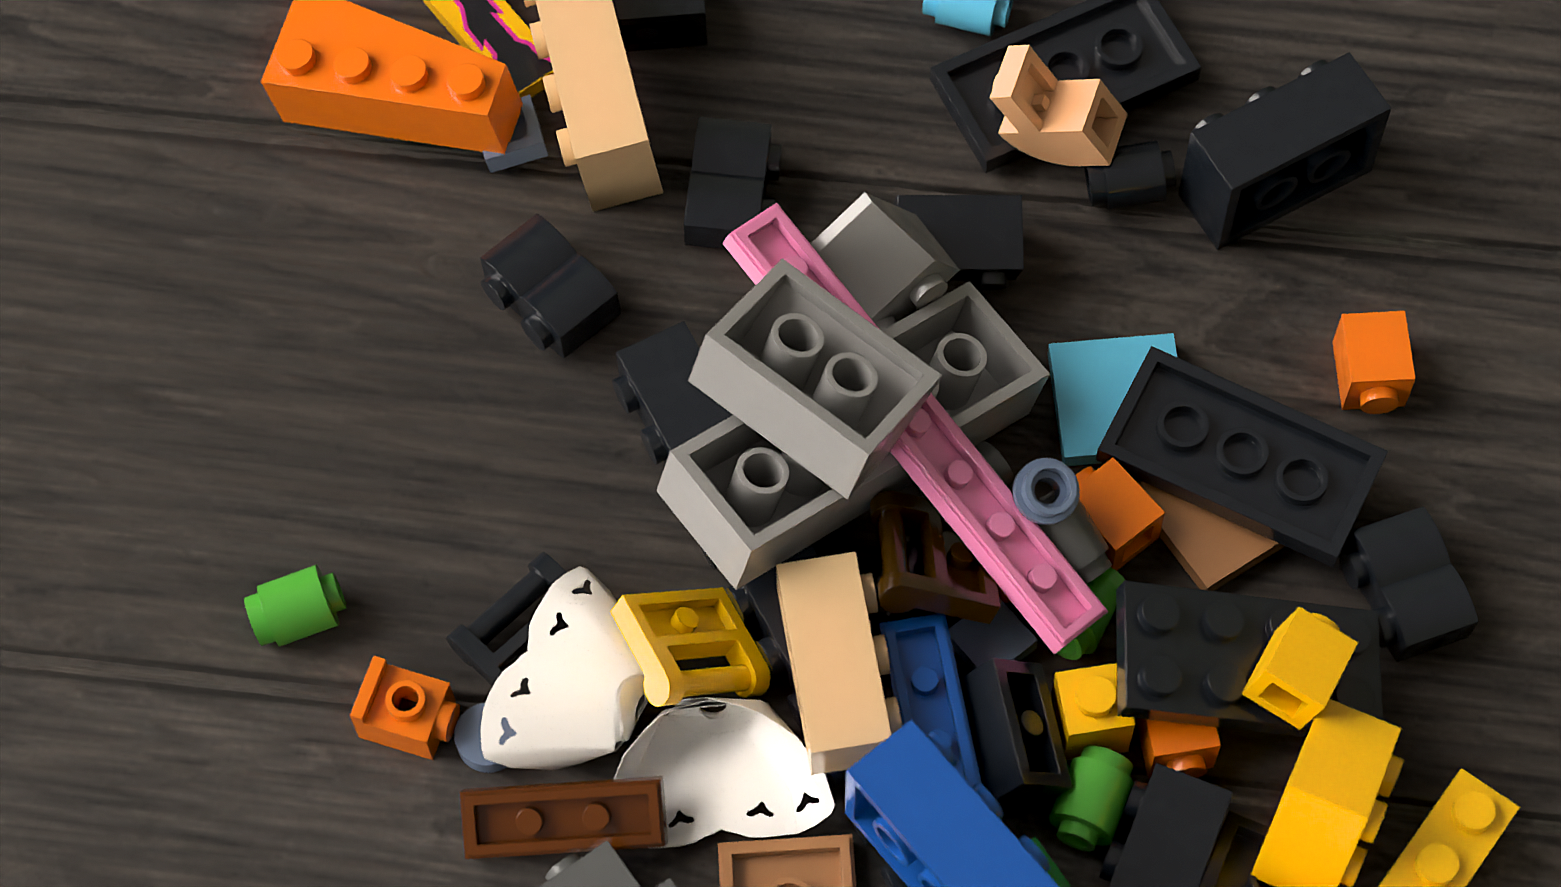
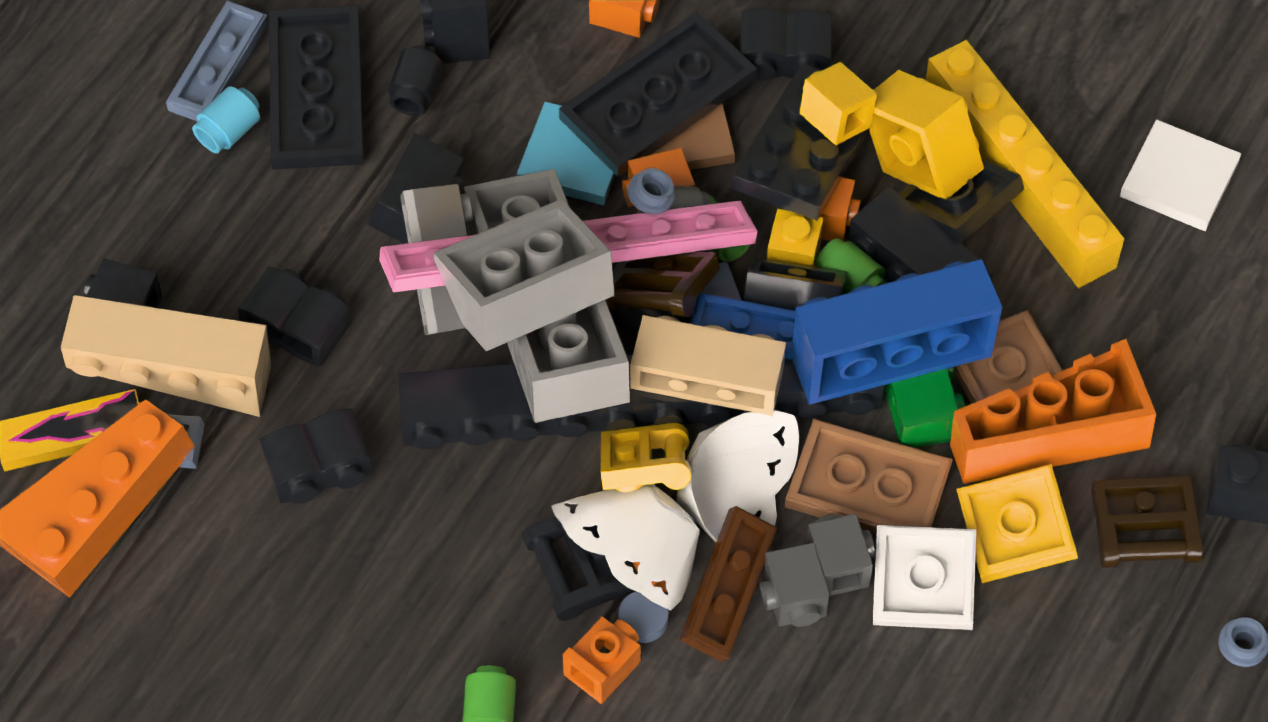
camera: 70 degrees left, 5 degrees down
light nougat brick [990,45,1128,166] -> none

